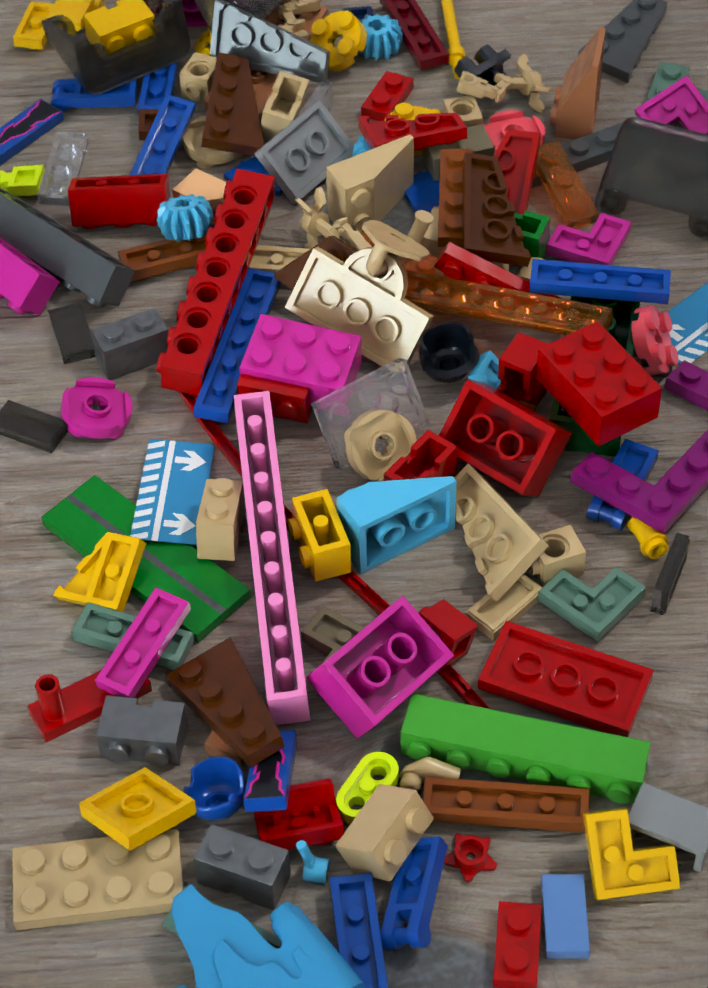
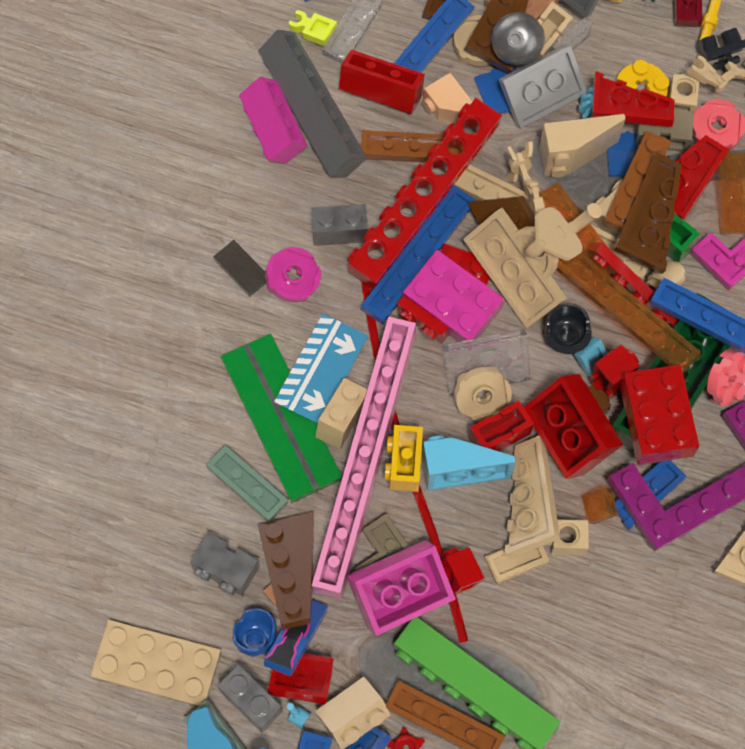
camera: 20 degrees right, 20 degrees up
red piece [27,670,152,743] -> none
clear smoke tile [48,302,96,364] -> none
yellow wing [53,532,146,612] -> none
yellow plate [79,767,197,851] -> none
dark pink plate [95,587,191,698] -> none
medium azure gear [157,194,213,242] -> none
neon yellow plate [336,752,399,824] -> none
red plate [361,71,414,121] -> none
tan arm [399,757,461,792] -> none
red plate [478,621,654,737] -> none
sand green plate [538,567,646,642] -> none
yellow pin [627,516,668,559] -> none
clear smoke tile [650,532,690,615] -> none
none -> flat silver cylinder [491,12,545,66]
none -> clear orange plate [582,487,618,524]

